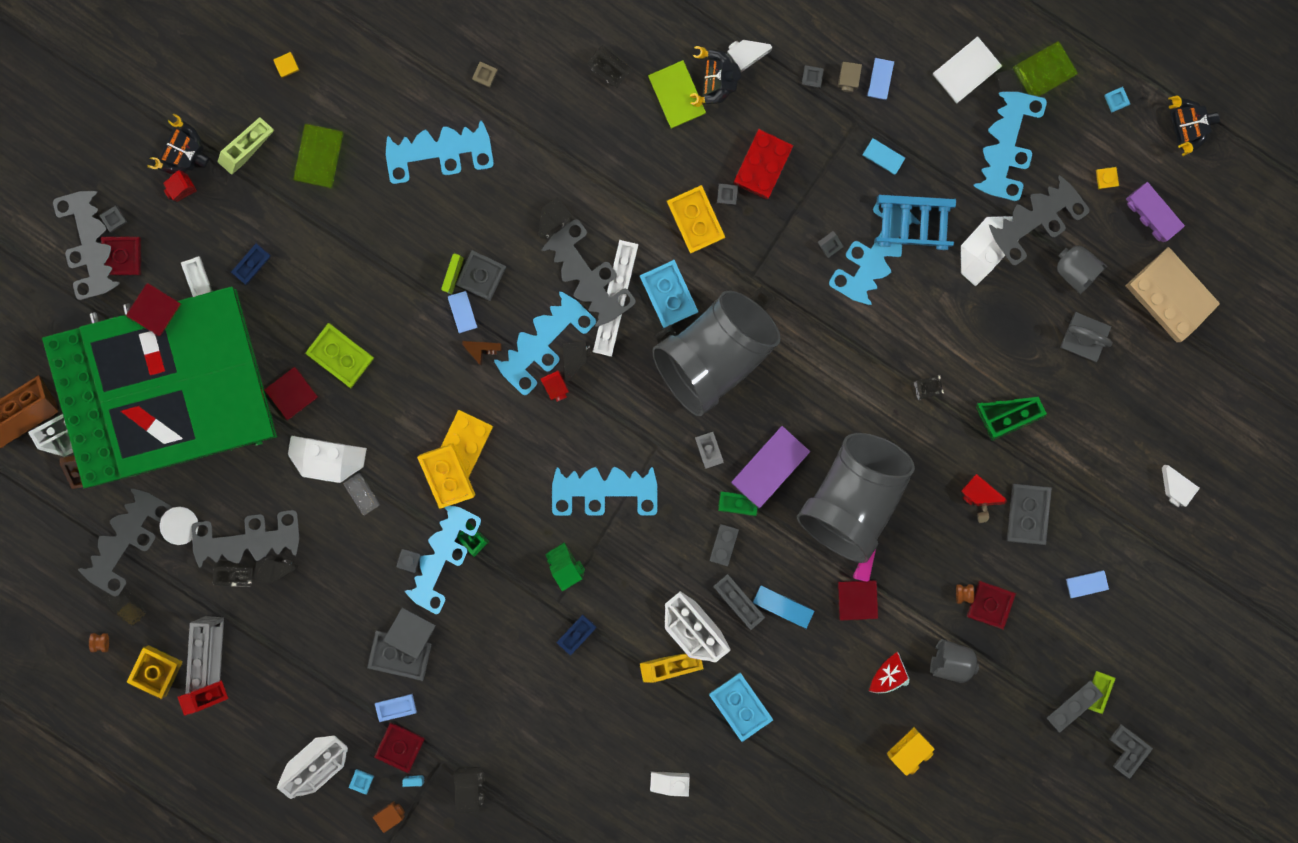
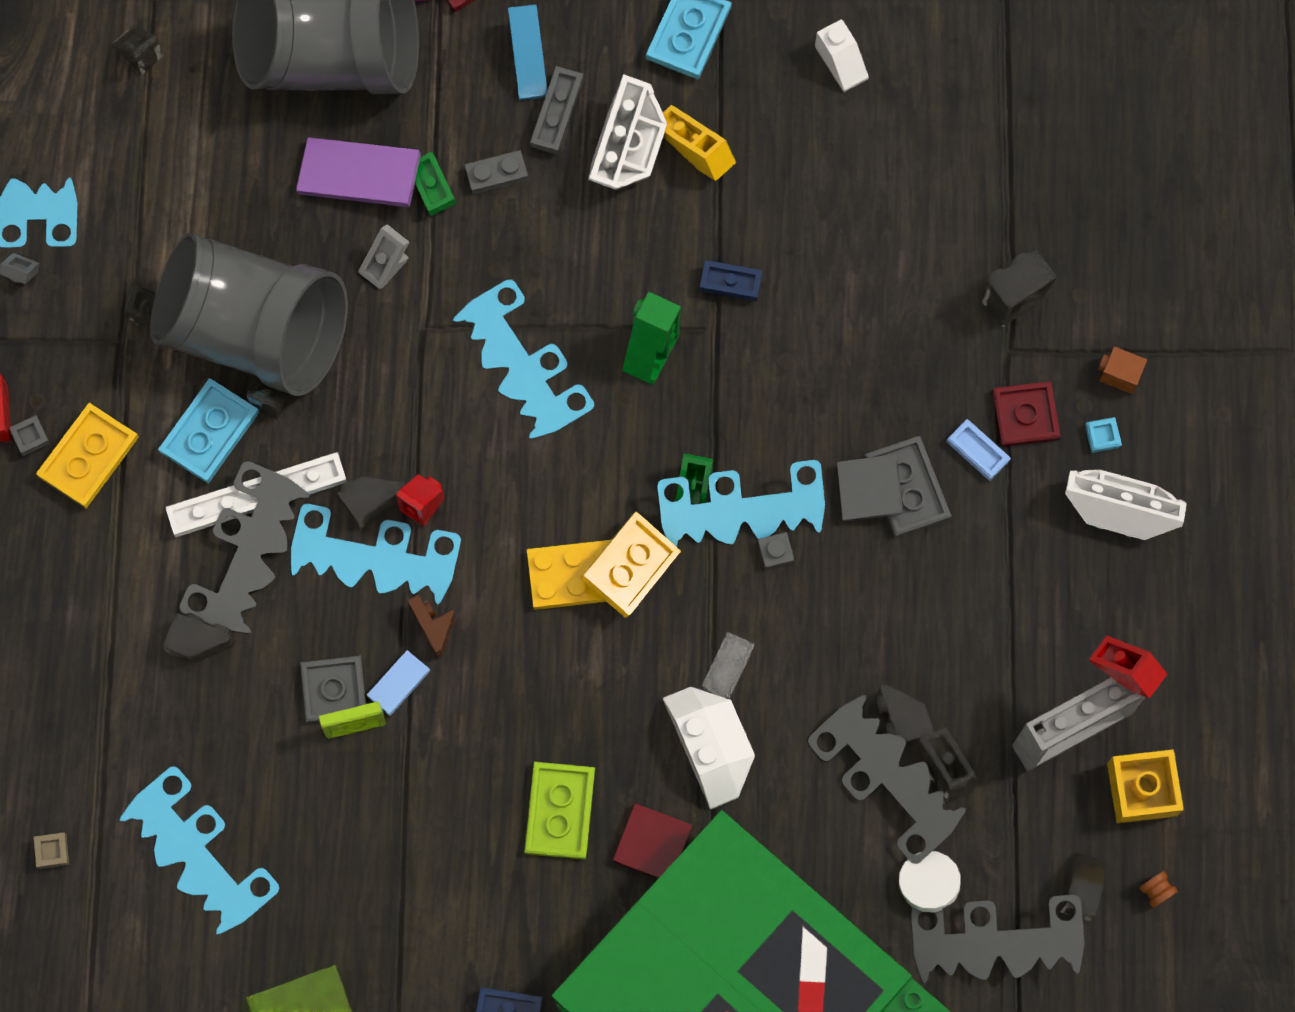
camera: 120 degrees left, 15 degrees down
medium azure tile [403,775,424,787] -> none

